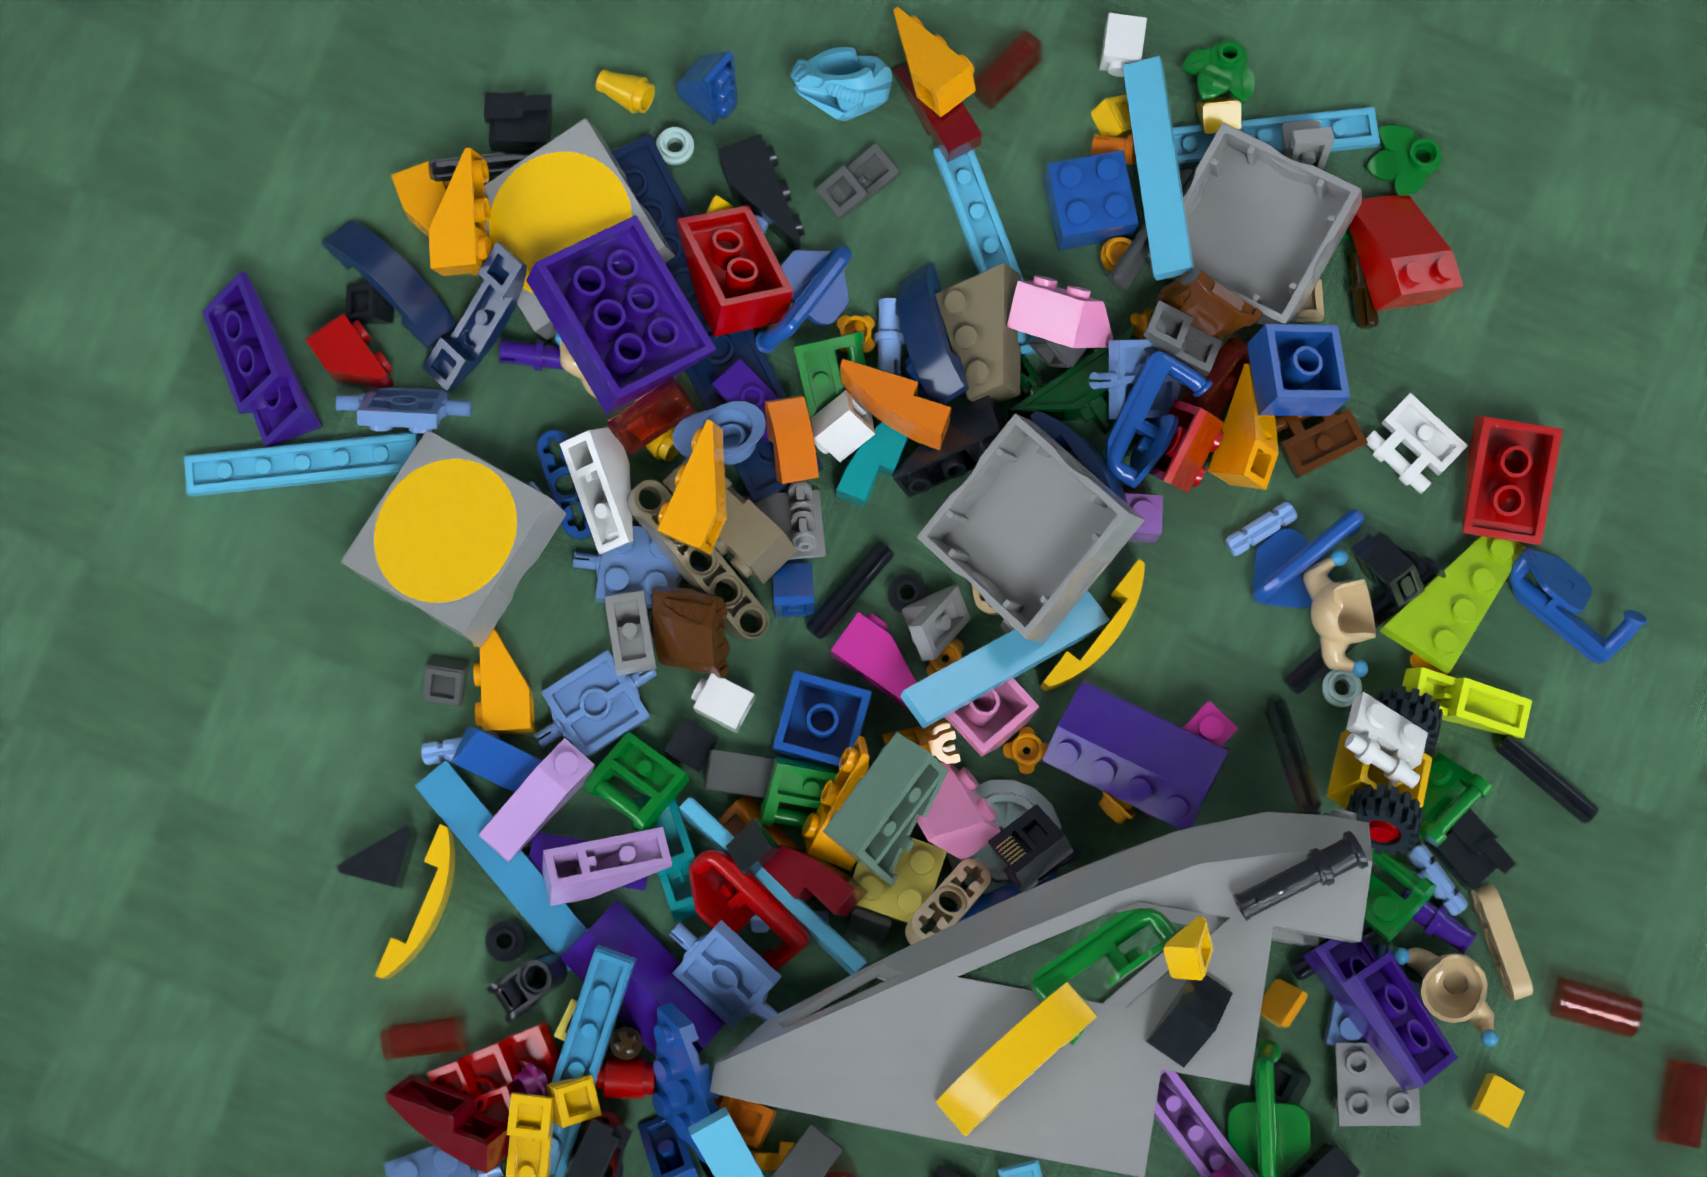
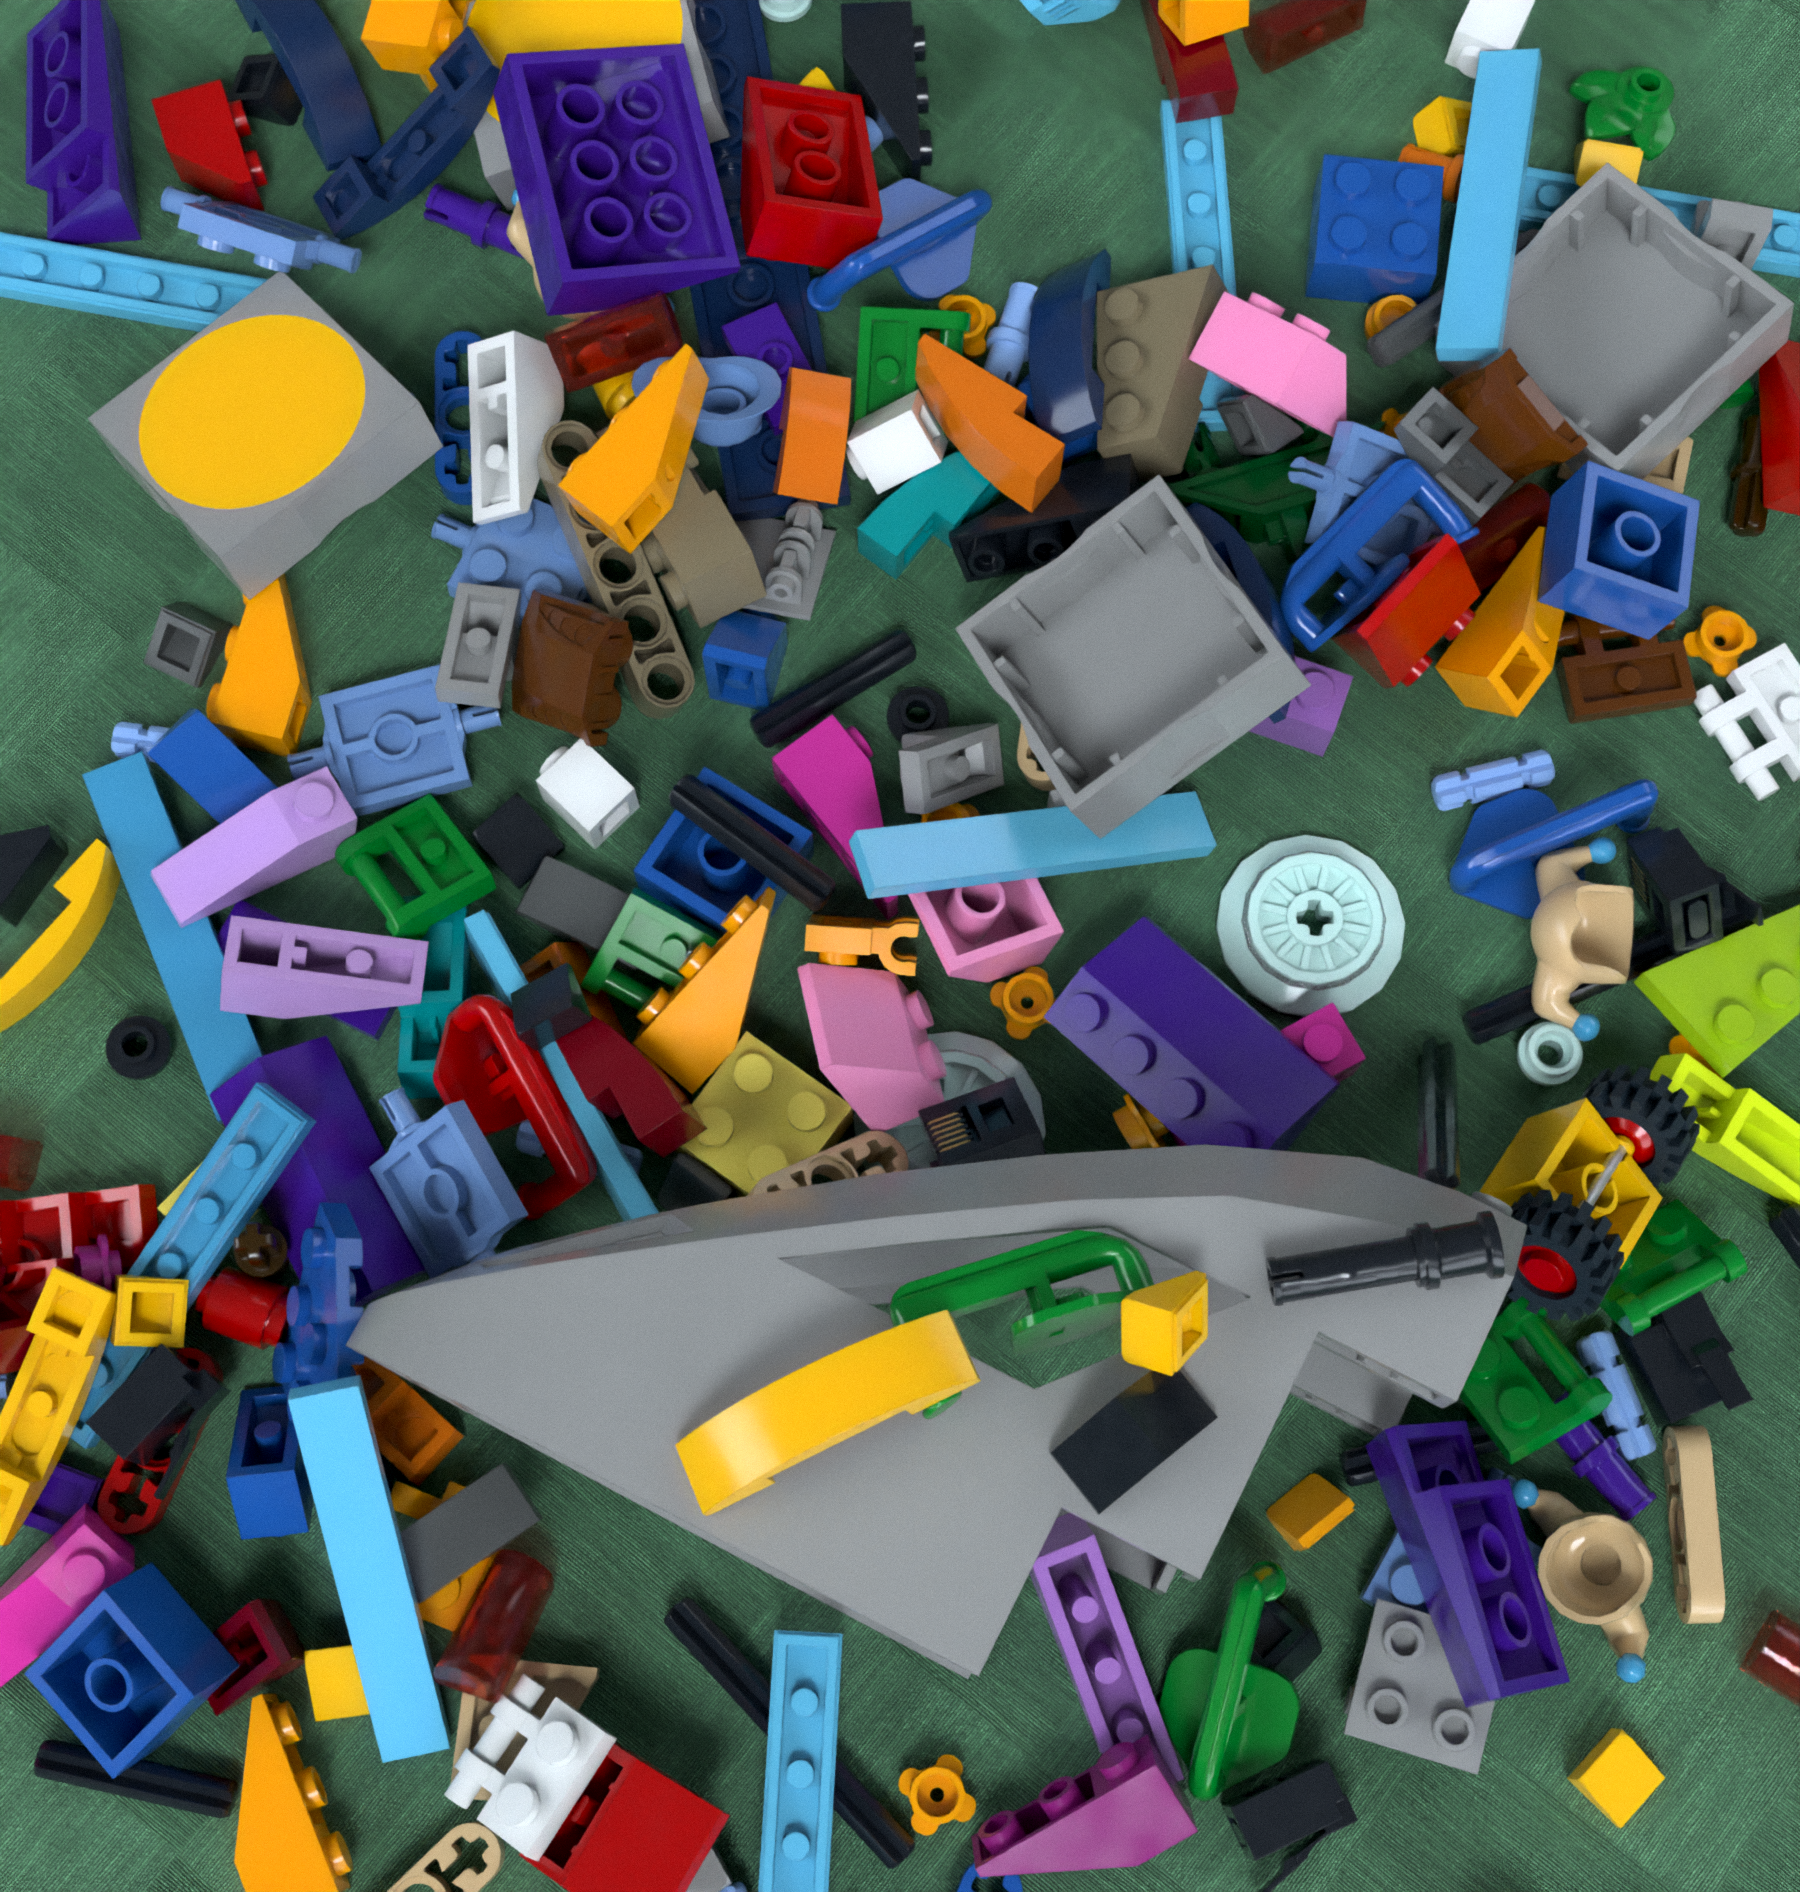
camera: 20 degrees right, 5 degrees down
black piece [486,953,567,1023] -> none
dark grey slope [815,143,902,219] -> none
sand green wedge [823,732,948,887] -> none
yellow slope [1040,559,1145,692] -> none
white plate [1344,692,1428,788] -> none
none -> black axle [669,774,835,911]
none -> light aqua piece [1216,835,1405,1017]
none -> light orange plate [1683,606,1757,677]

